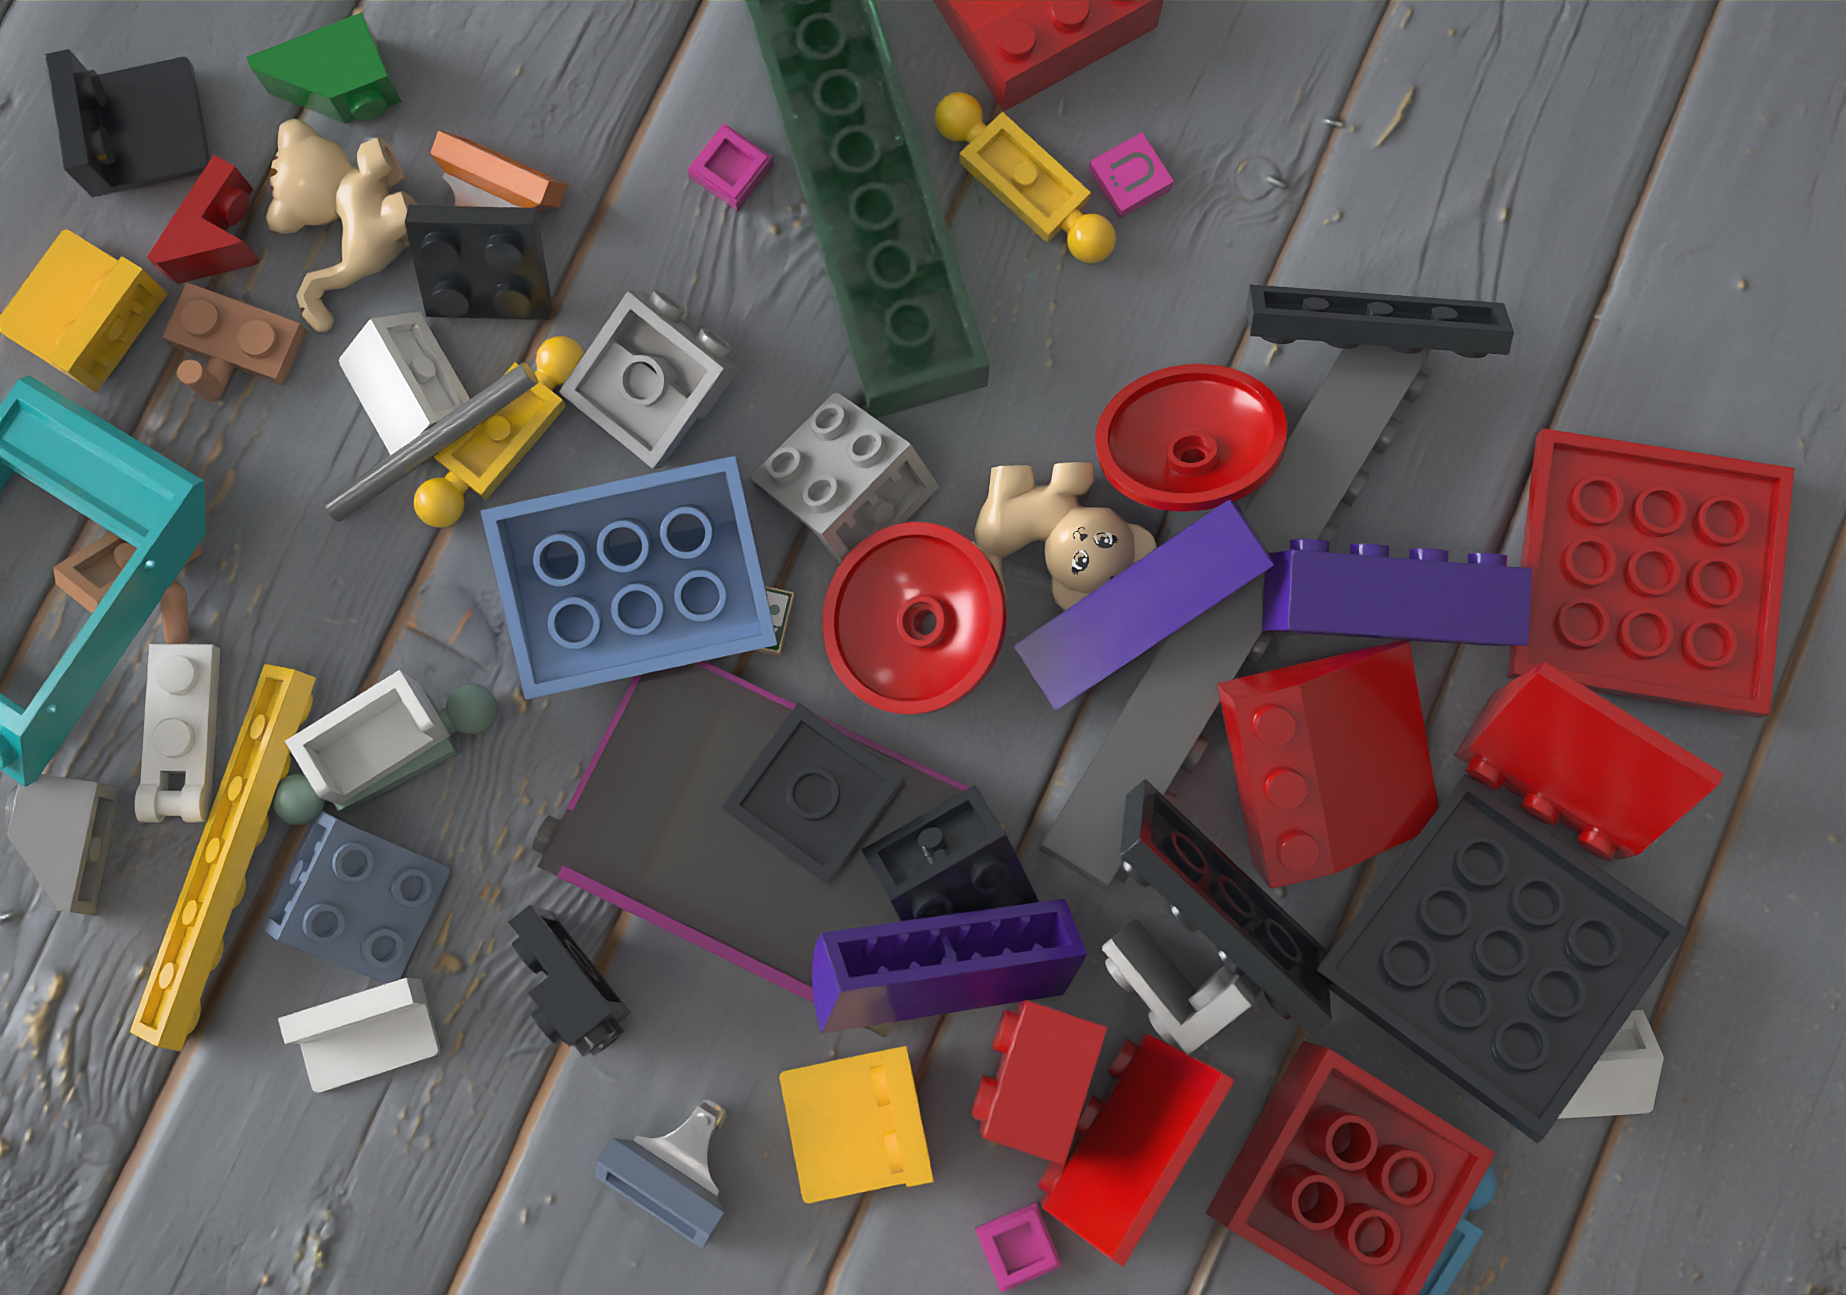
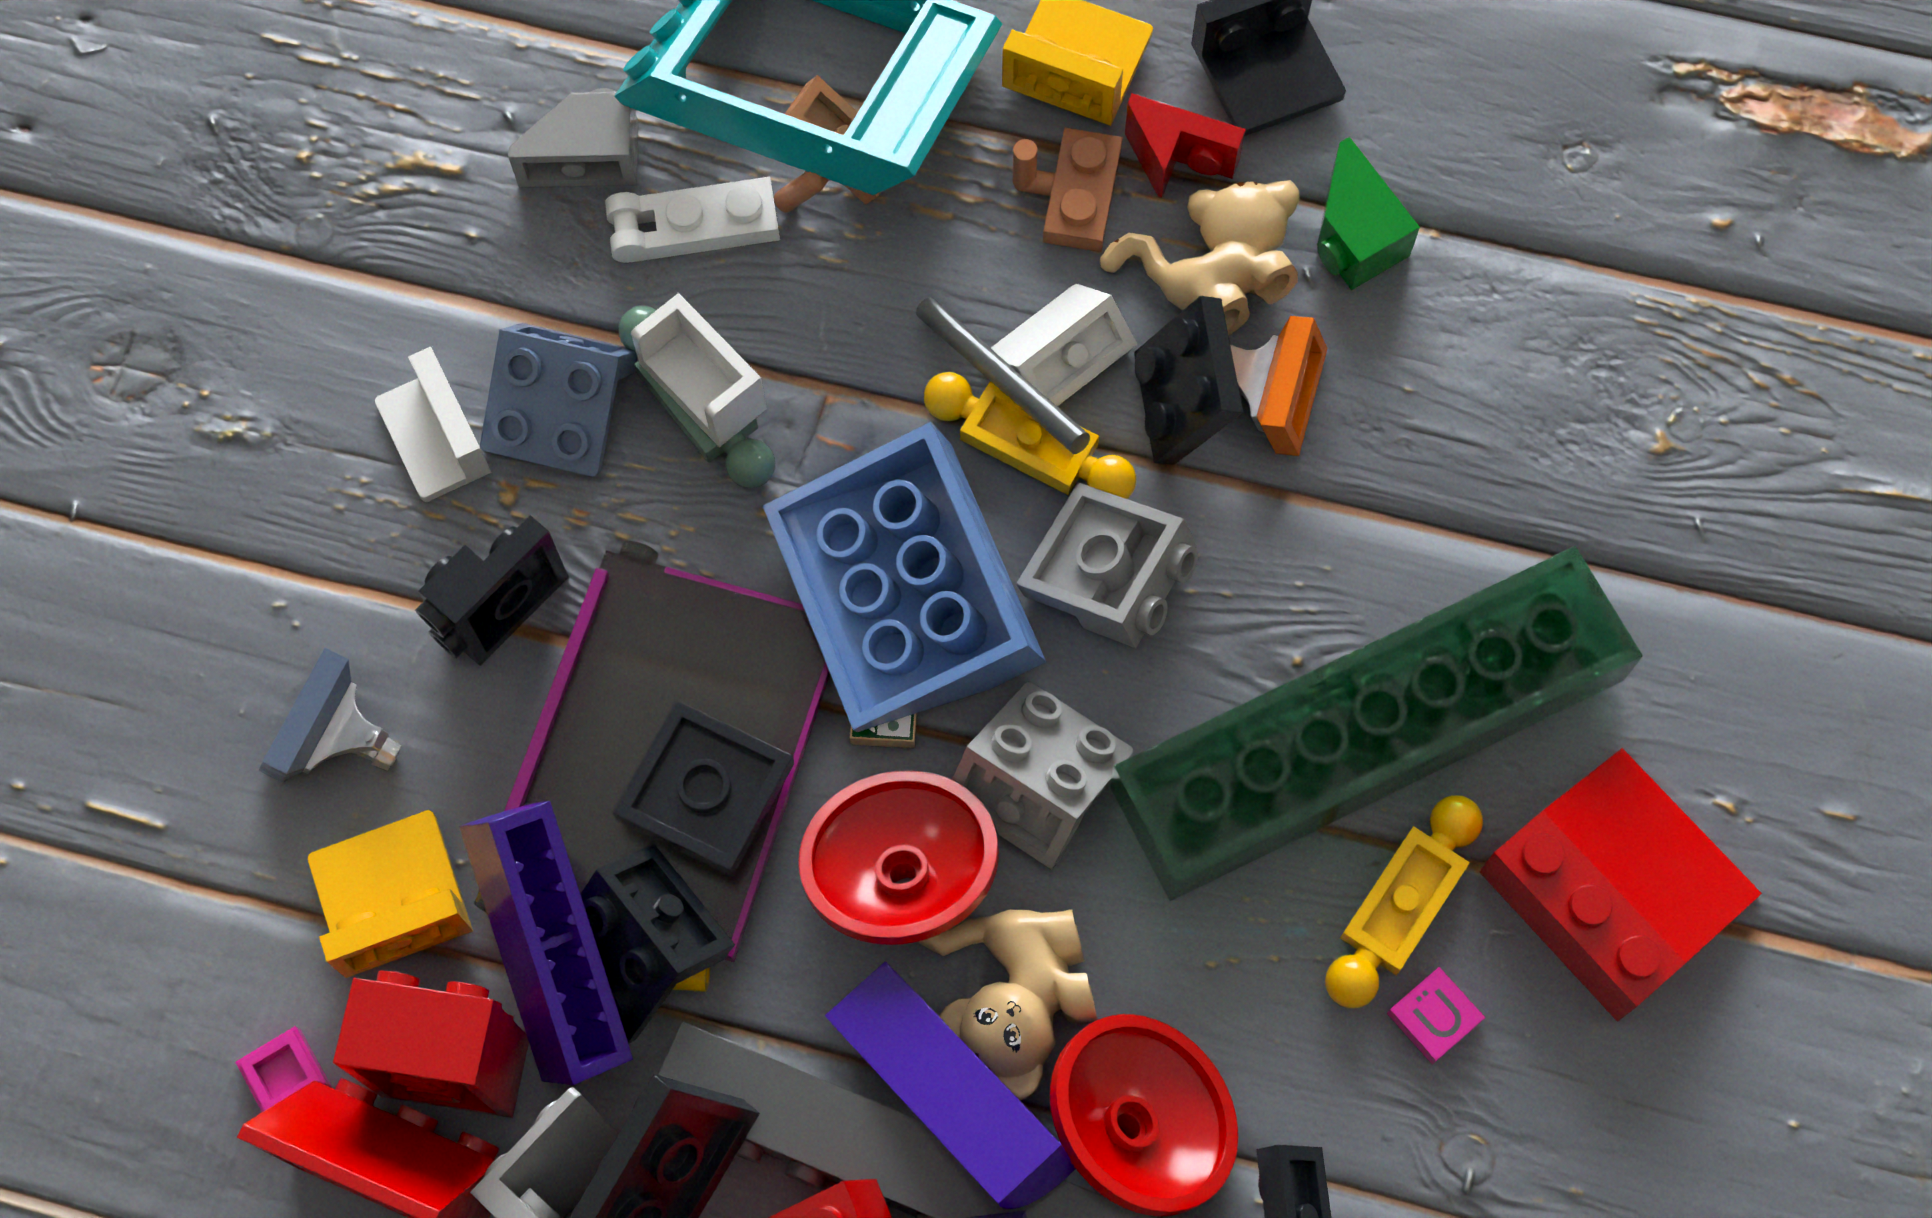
camera: 80 degrees right, 10 degrees down
yellow plate [130,664,316,1052] -> none
dark pink tile [687,123,774,212] -> none

